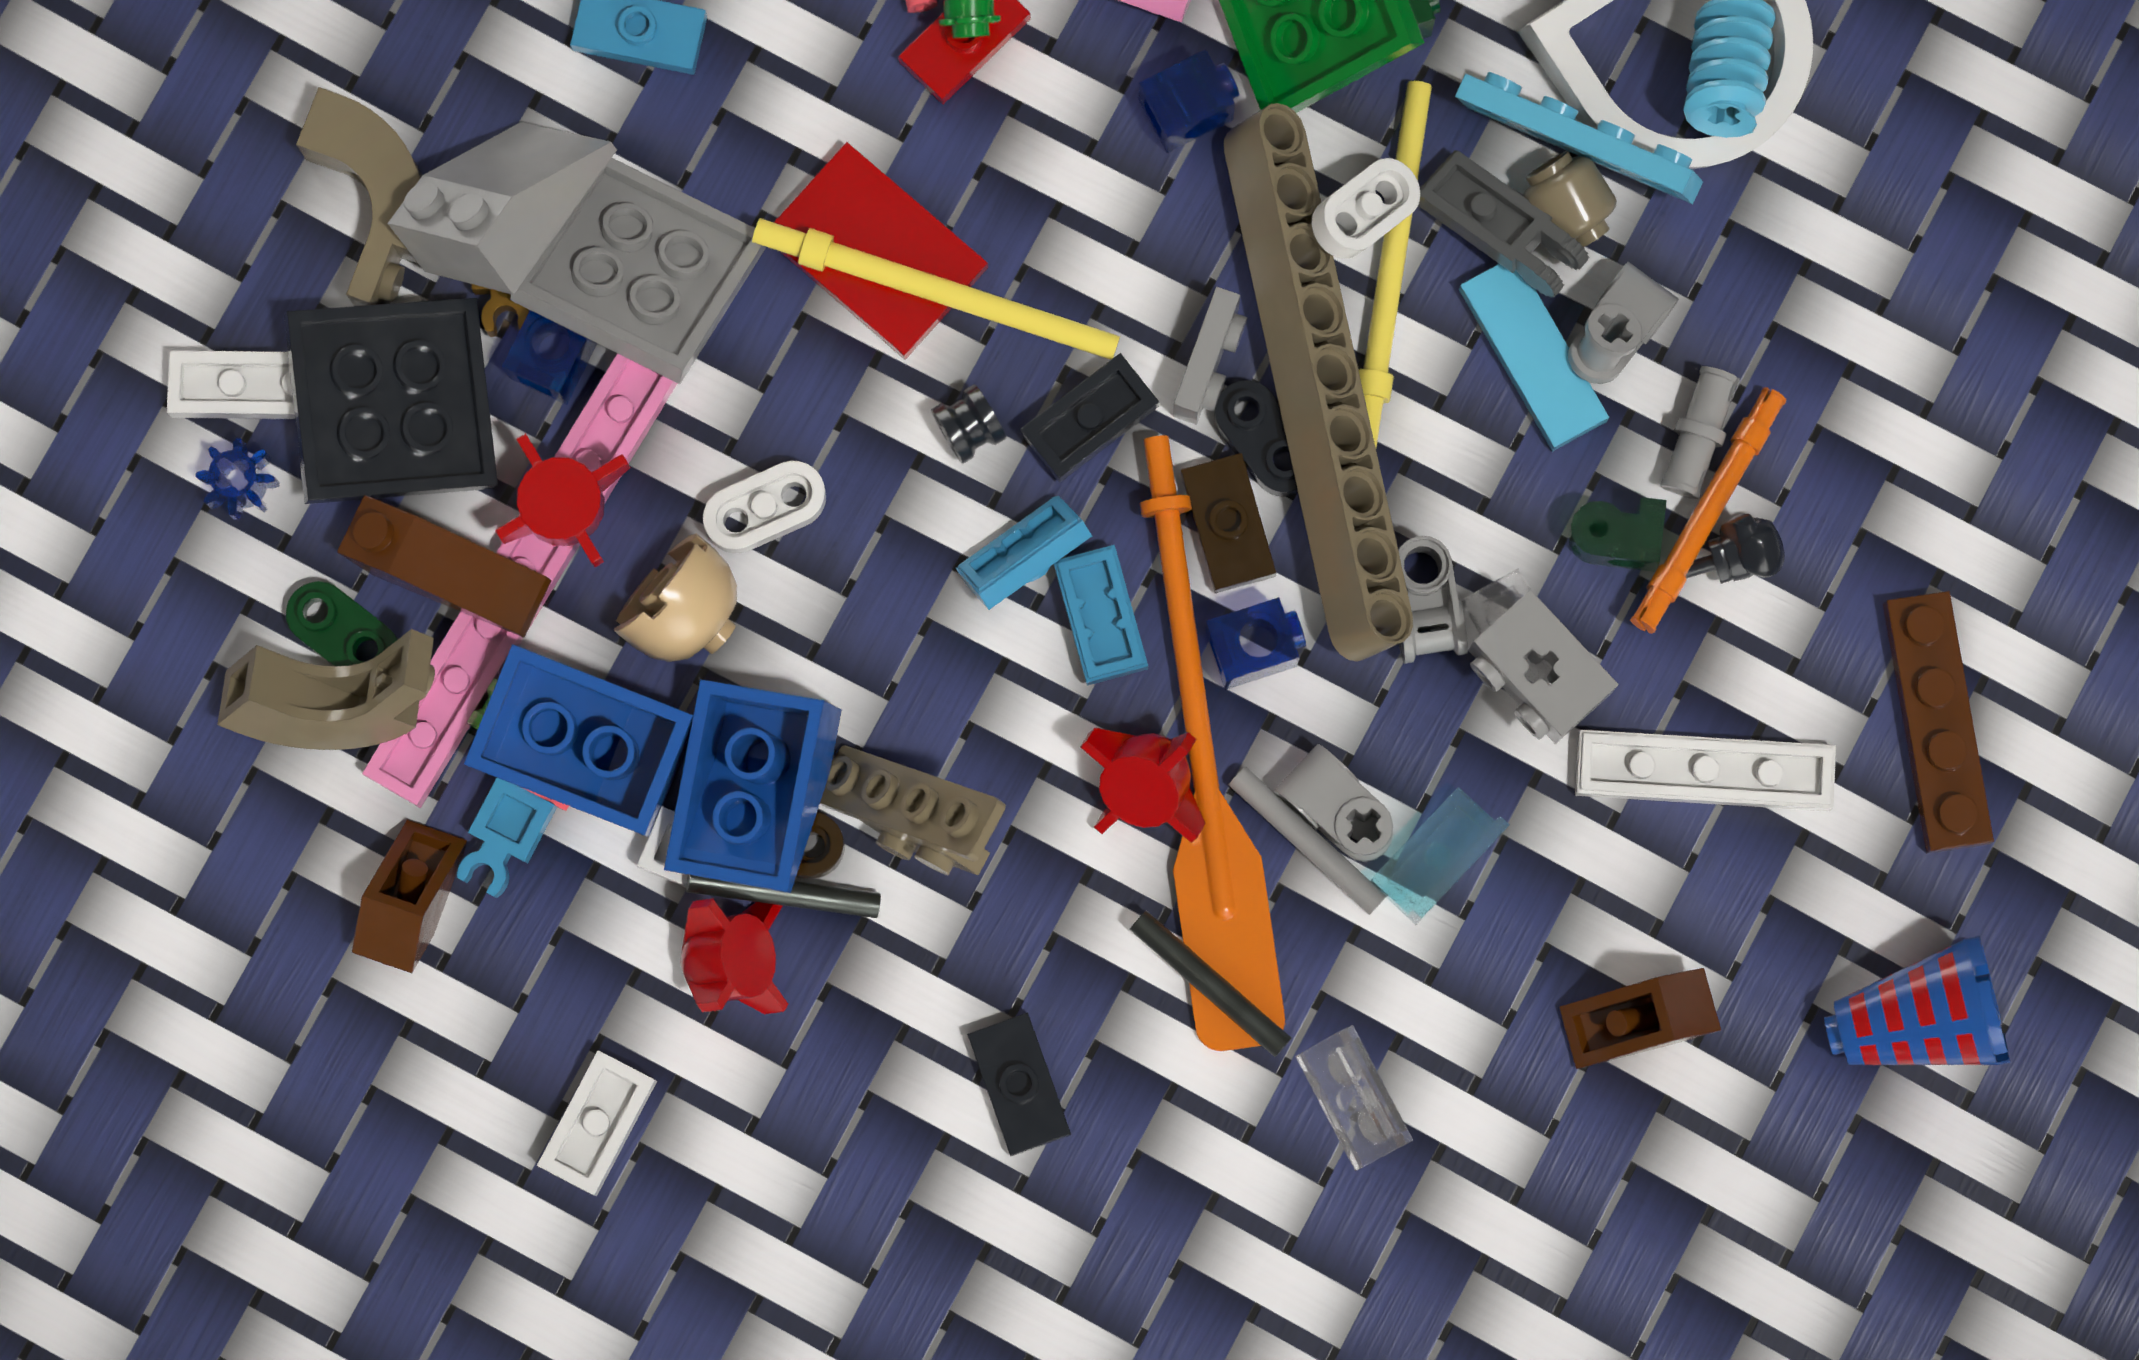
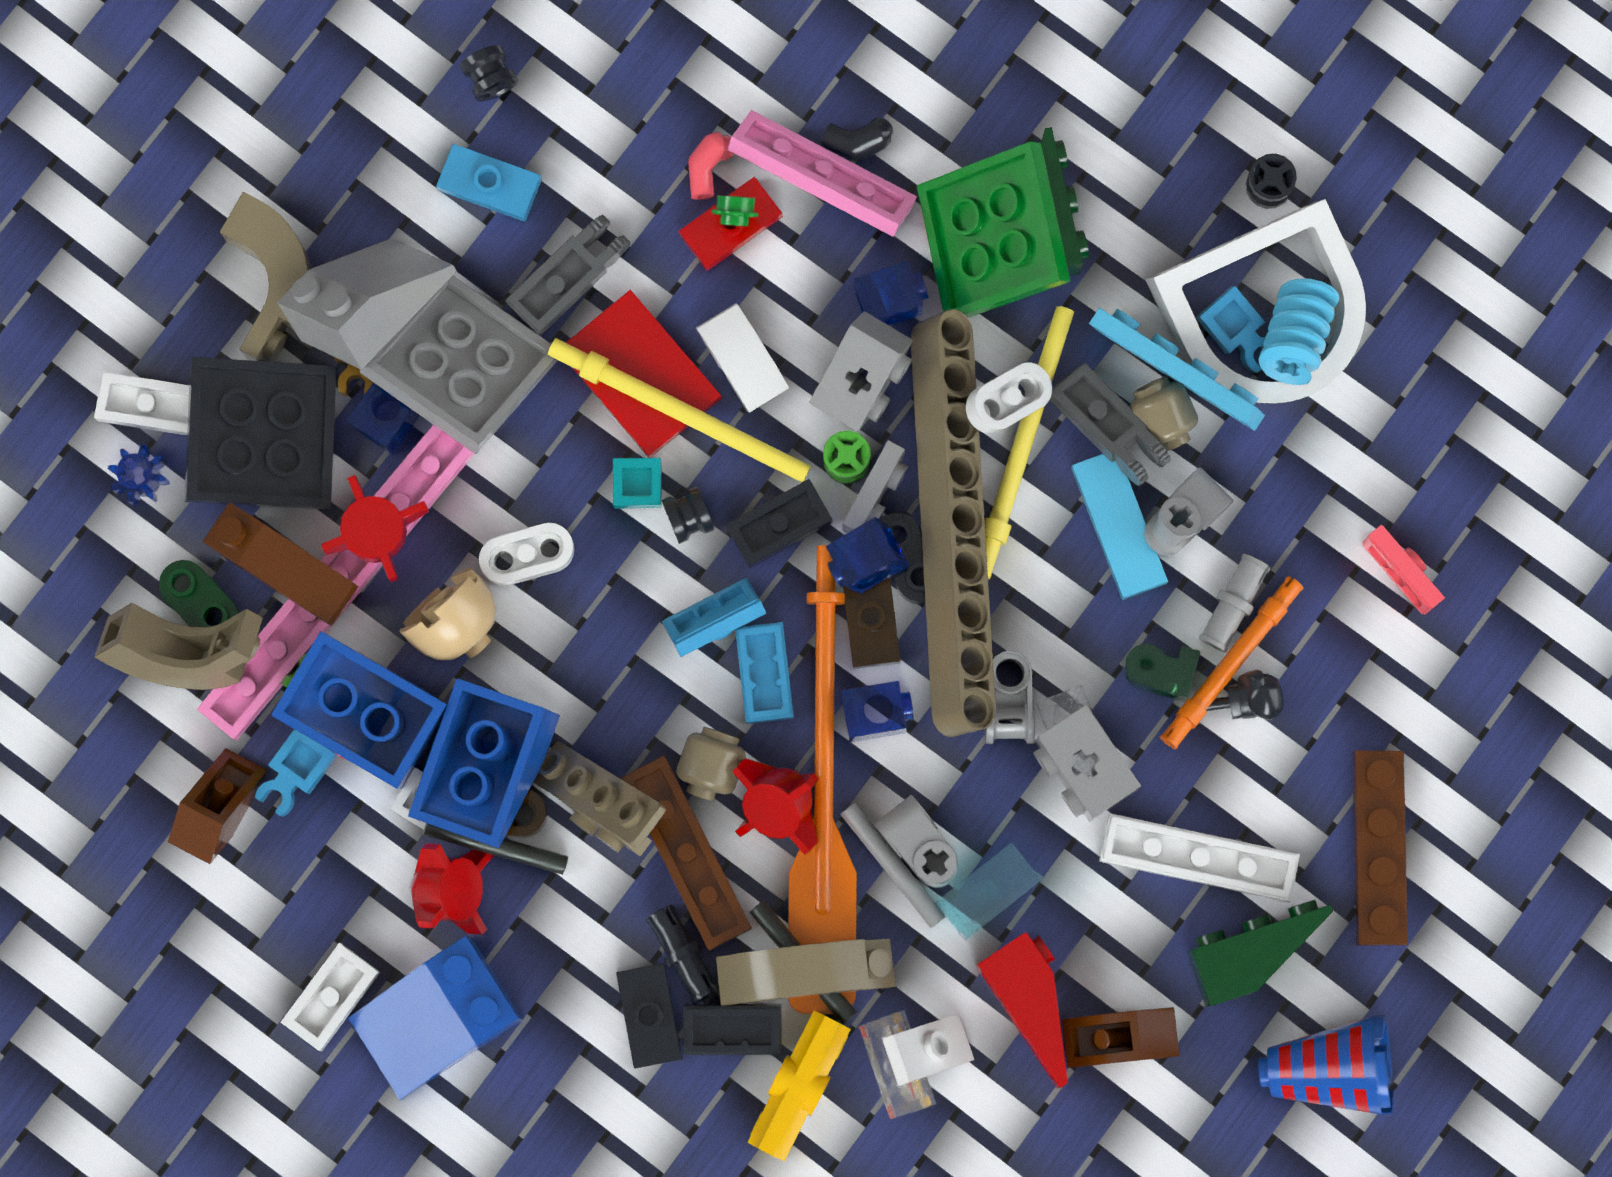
camera: 10 degrees right, 0 degrees up
none -> slope [348,936,524,1100]
none -> dark grey hinge [505,215,631,336]
none -> teal plate [613,458,662,509]
none -> reddish brown plate [621,756,752,951]
none -> black pin [646,904,719,1005]
none -> dark tan head [676,726,746,801]
none -> black plate [683,1004,782,1055]
none -> white slope [696,303,789,413]
none -> dark tan arch [716,938,895,1006]
none -> yellow piece [747,1010,851,1161]
none -> light grey brick [809,311,913,432]
none -> bright green wheel [823,430,871,484]
none -> clear blue brick [826,517,910,594]
none -> white plate [882,1013,975,1086]
none -> red slope [976,932,1068,1088]
none -> dark green slope [1187,900,1333,1008]
none -> dark azure plate [1195,286,1265,373]
none -> coral plate [1362,524,1445,615]

